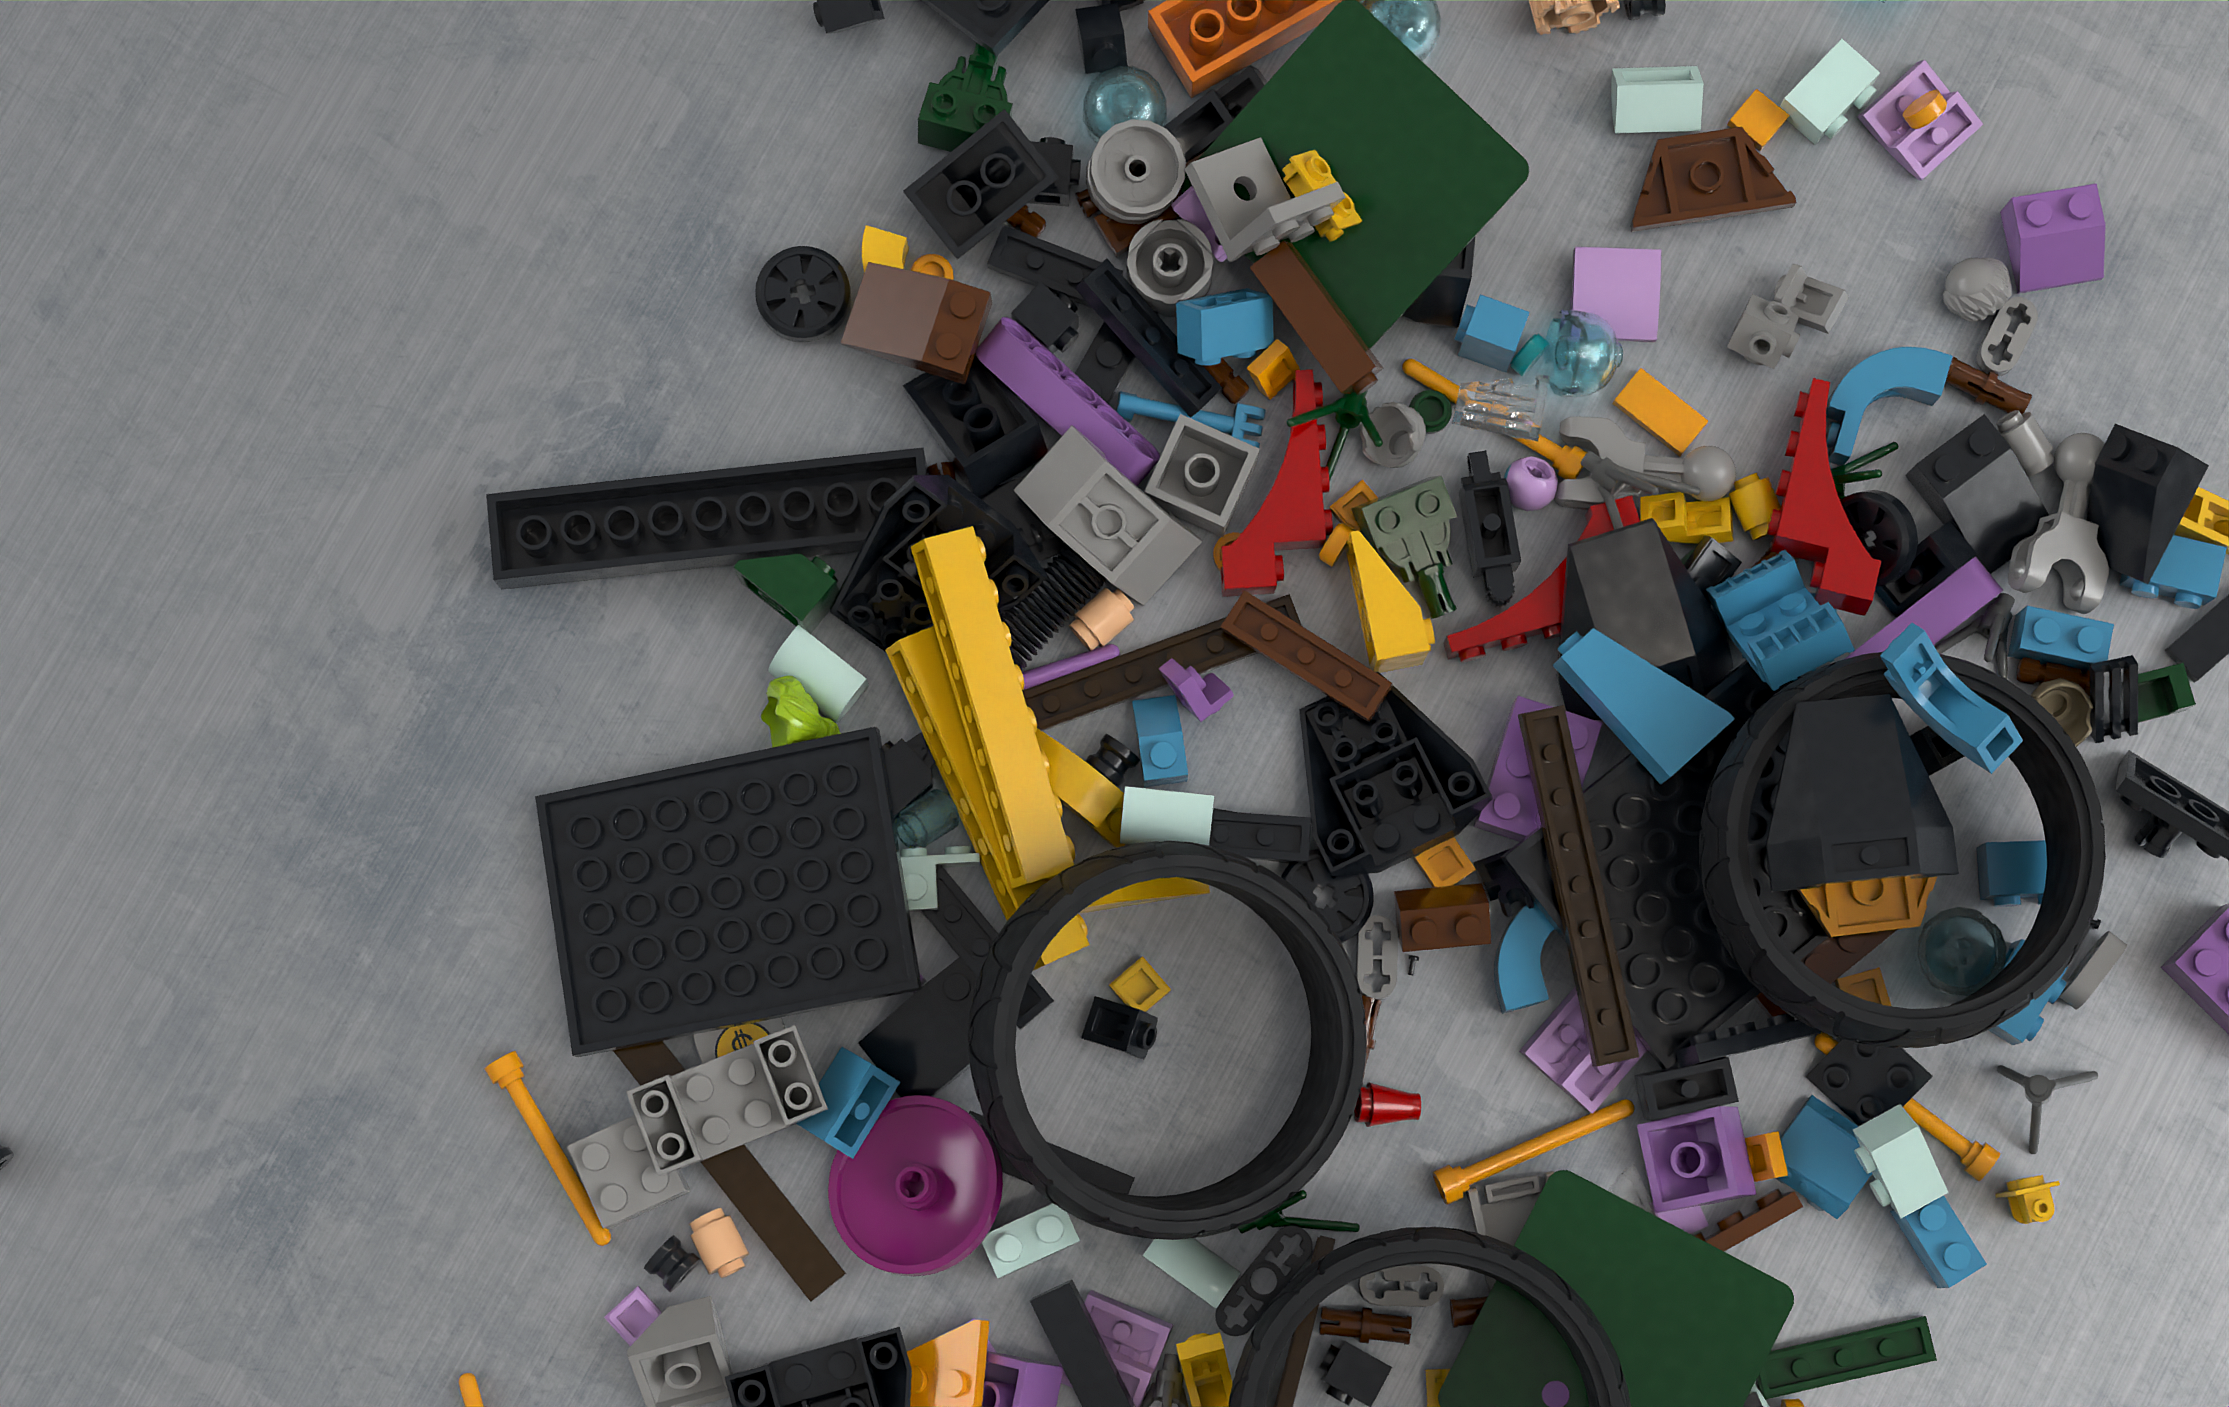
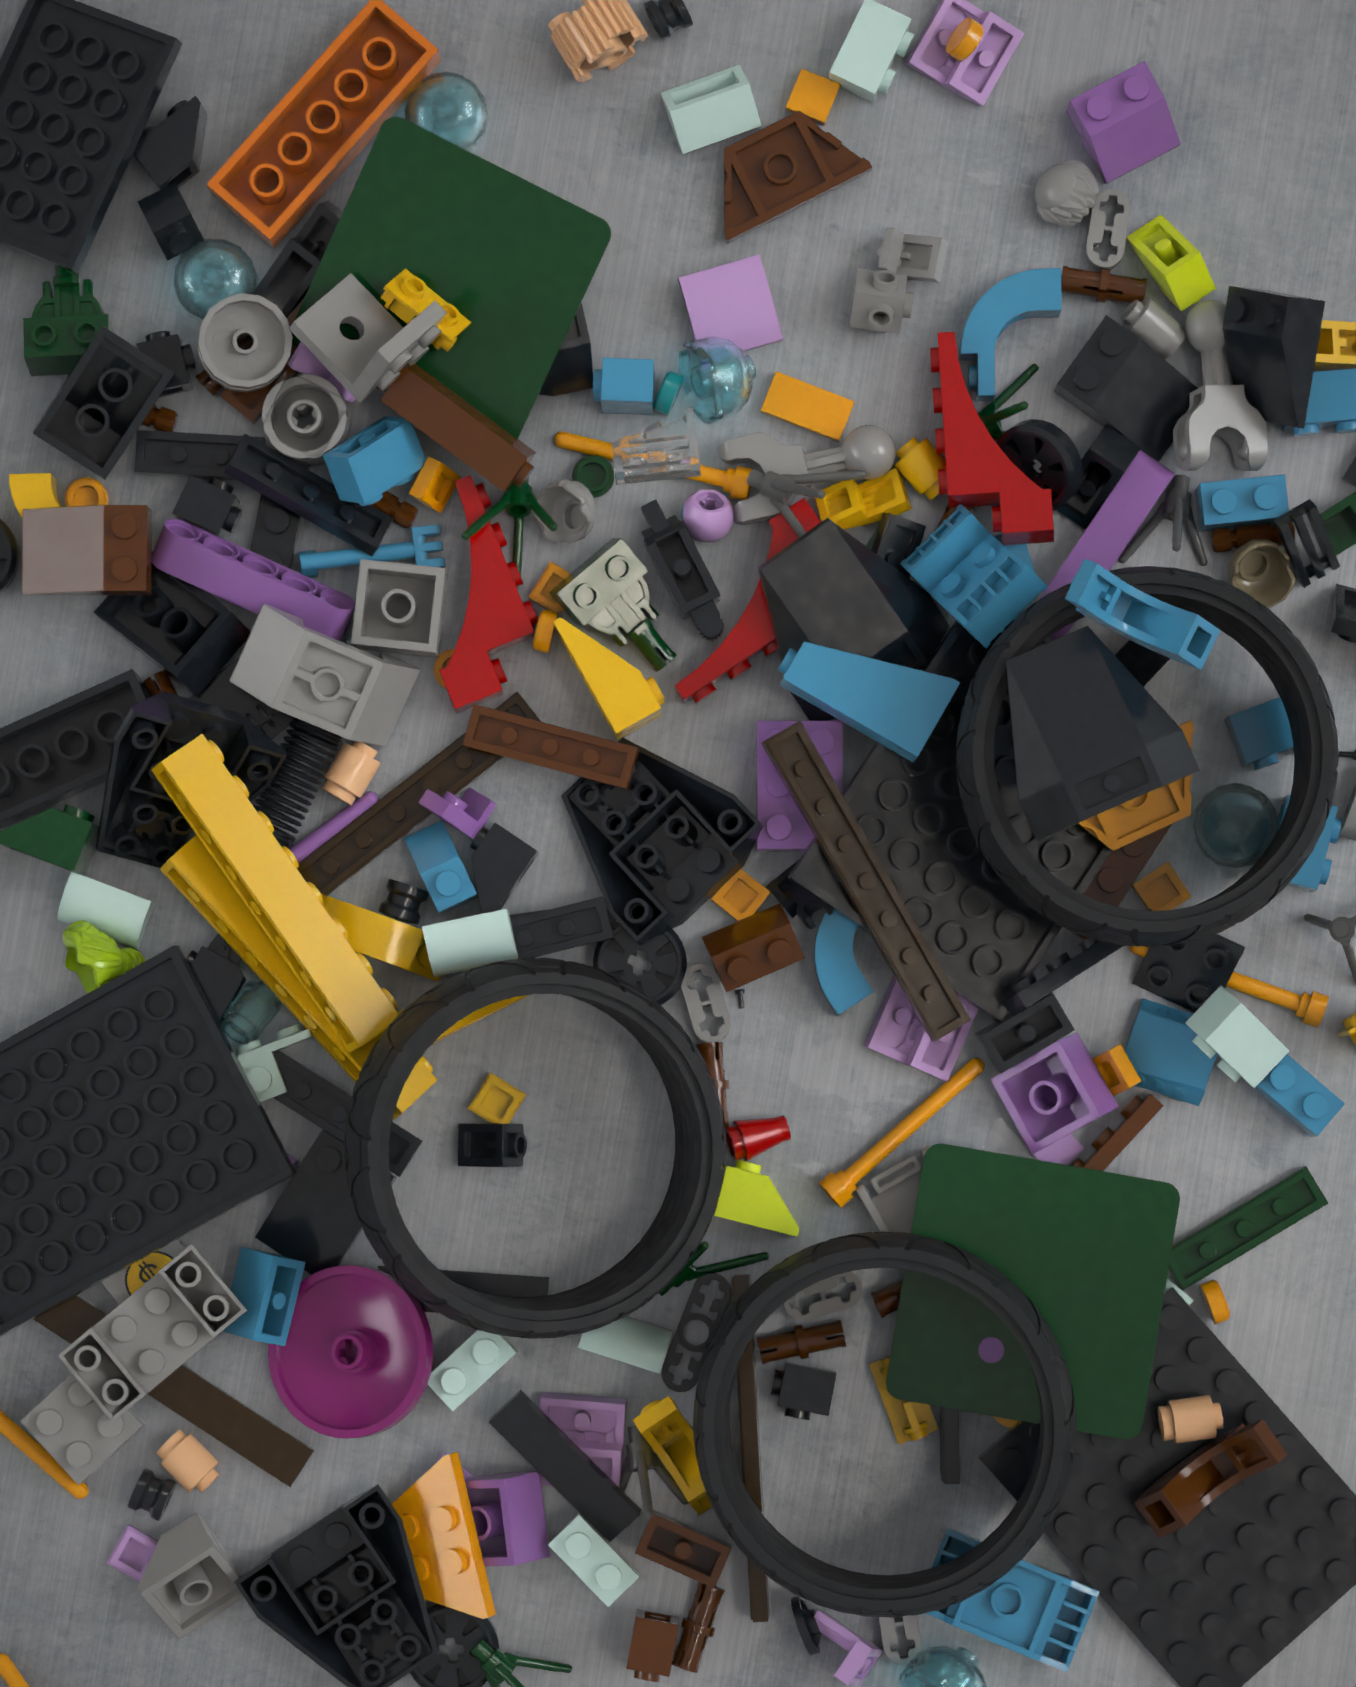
camera: 15 degrees left, 5 degrees up
none -> black slope [470,823,539,914]
none -> neon yellow slope [714,1159,800,1237]
none -> neon yellow slope [1126,215,1216,311]

